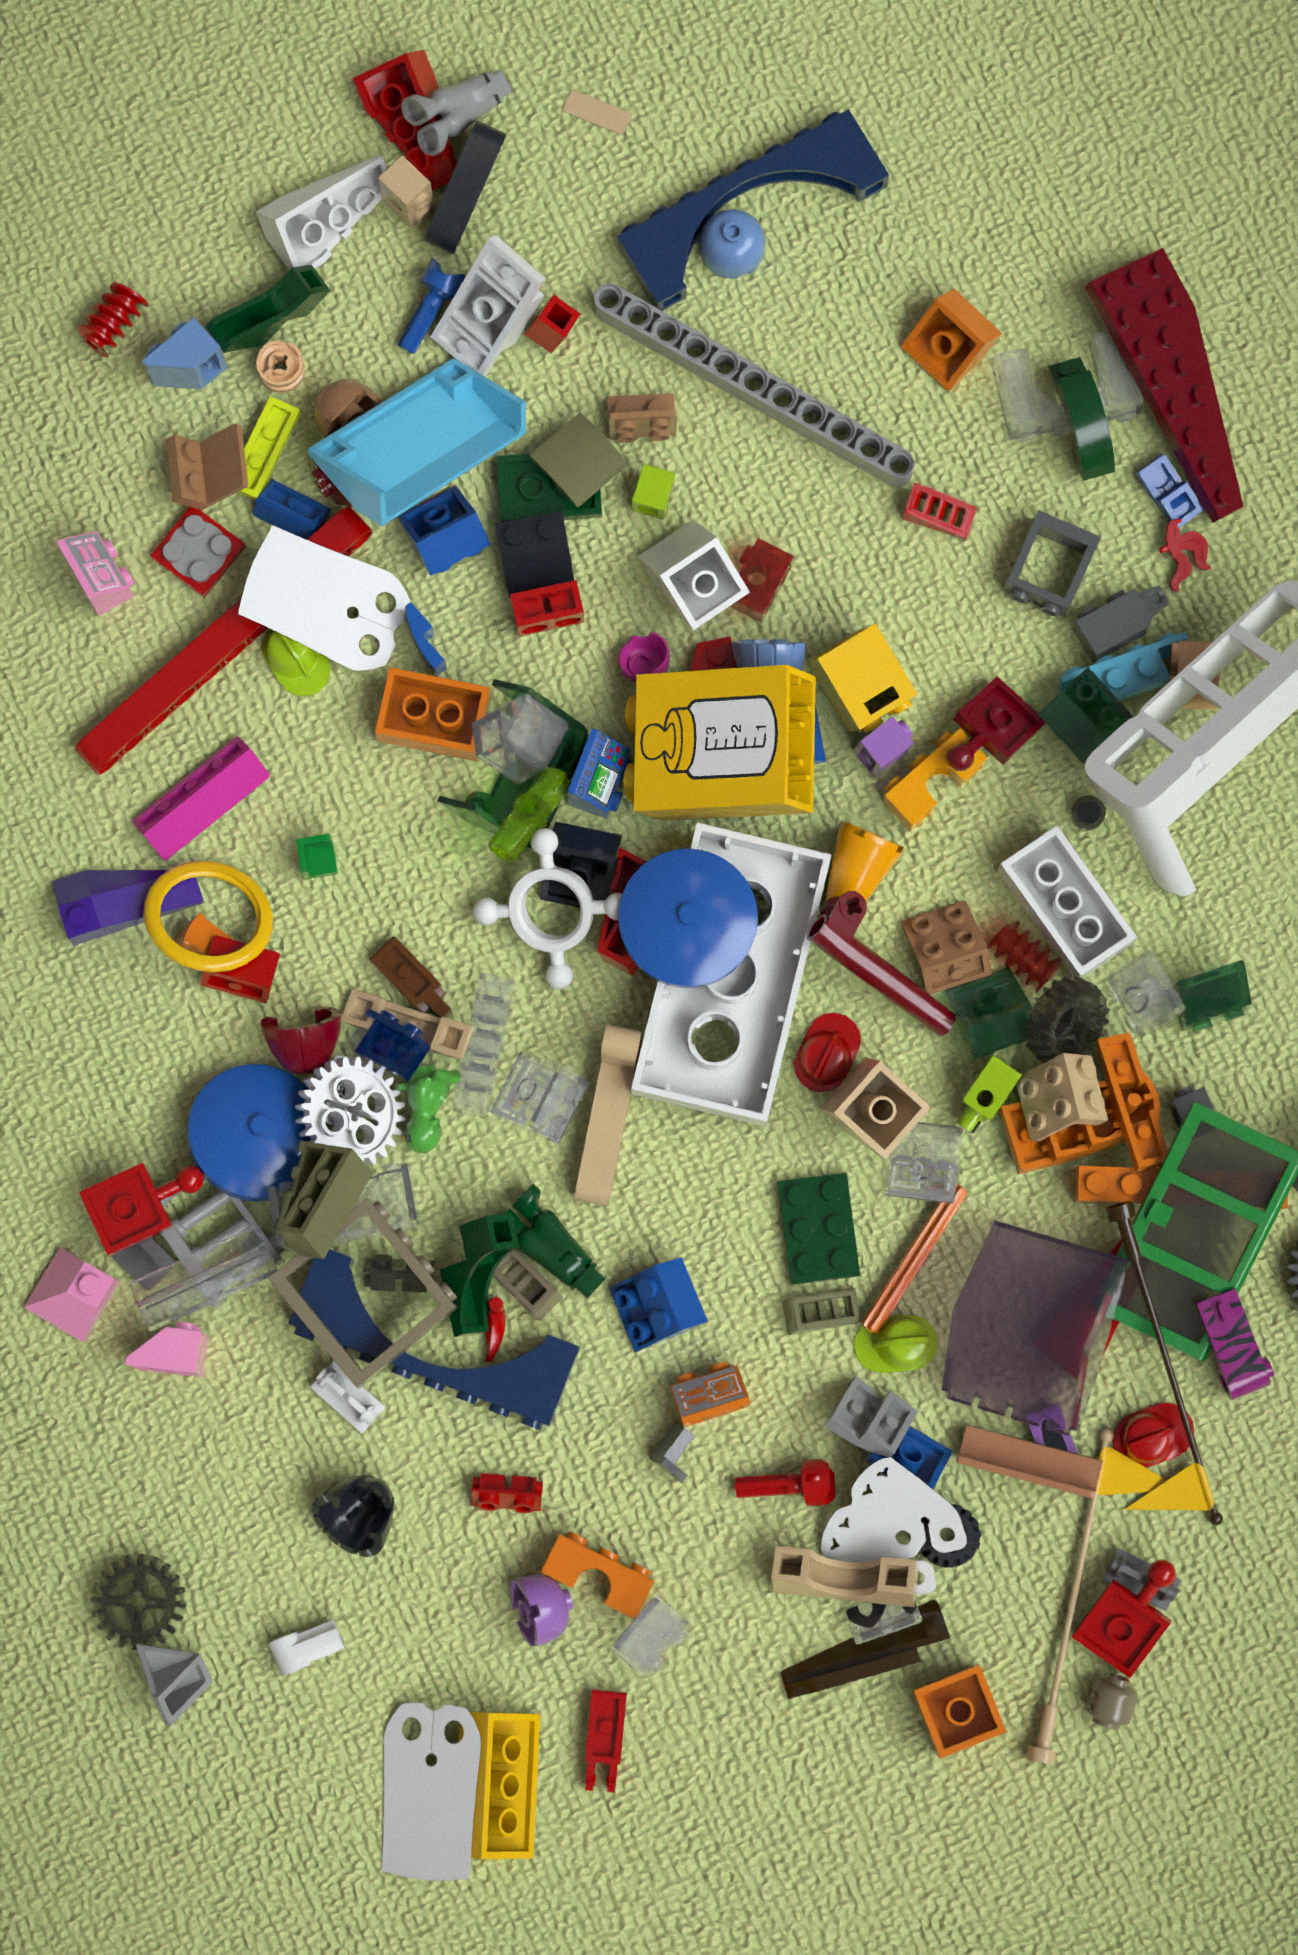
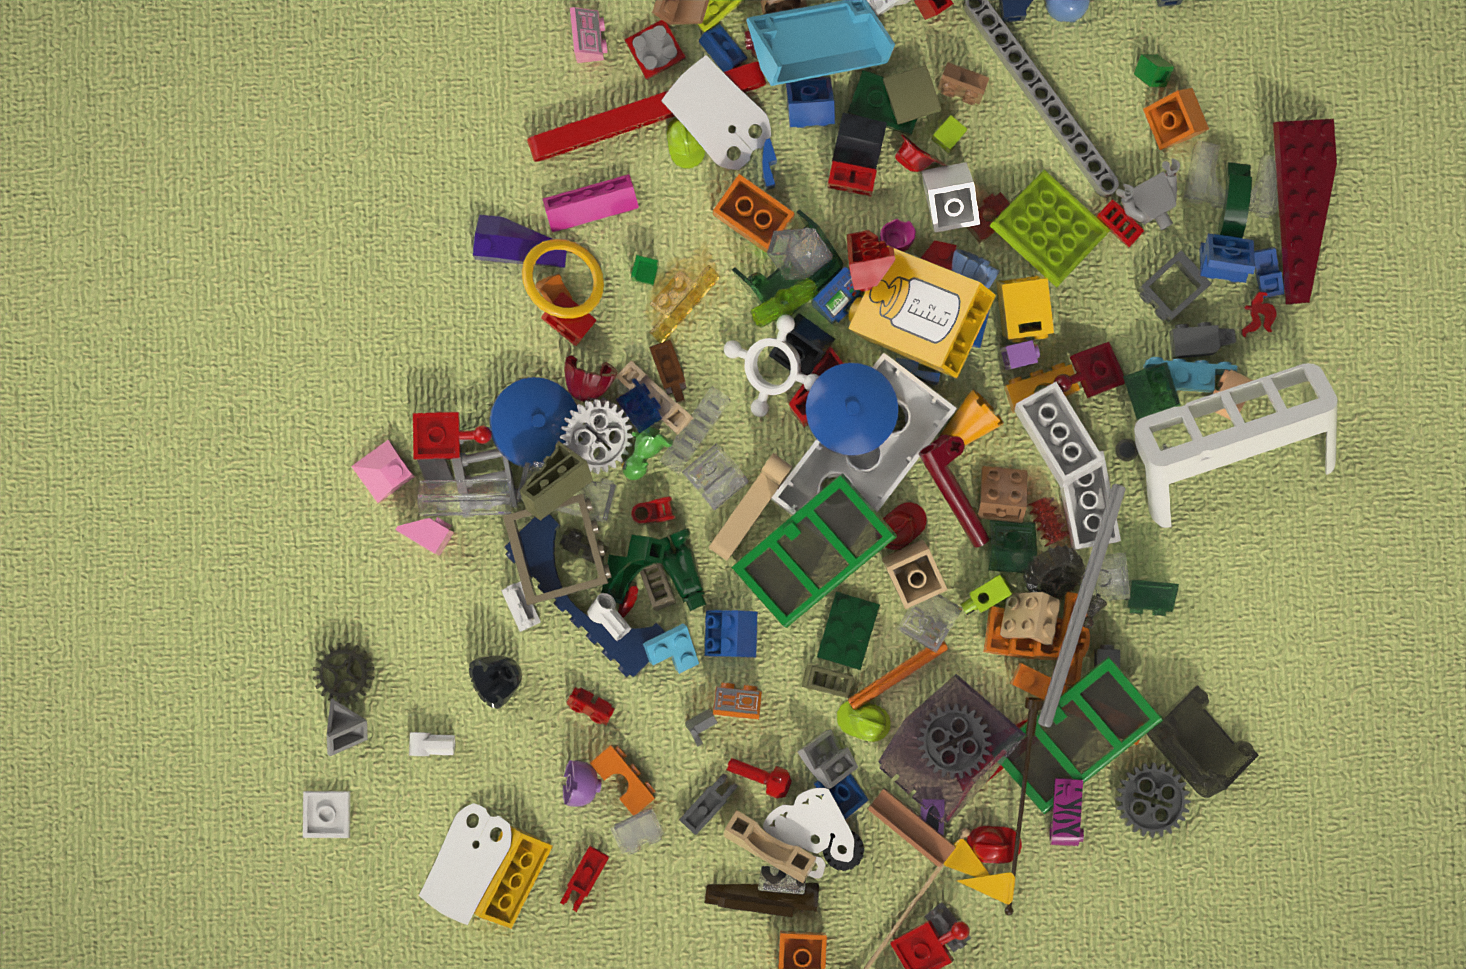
camera: 25 degrees right, 5 degrees up
none -> white tile [303,791,351,838]
none -> white piece [587,593,631,641]
none -> red piece [631,496,676,525]
none -> medium azure plate [643,623,699,674]
none -> clear yellow bracket [649,265,720,343]
none -> dark grey hinge [679,773,738,835]
none -> door [731,473,897,628]
none -> red wedge [846,230,895,291]
none -> red piece [895,134,947,172]
none -> blue slope [895,358,940,385]
none -> dark grey gear [917,704,993,779]
none -> lime tile [990,170,1111,288]
none -> white brick [1014,382,1104,488]
none -> light grey axle [1038,484,1126,727]
none -> clear smoke piece [1083,593,1107,629]
none -> light grey torso [1116,158,1180,230]
none -> green panel [1134,54,1174,87]
none -> blue bracket [1199,233,1256,283]

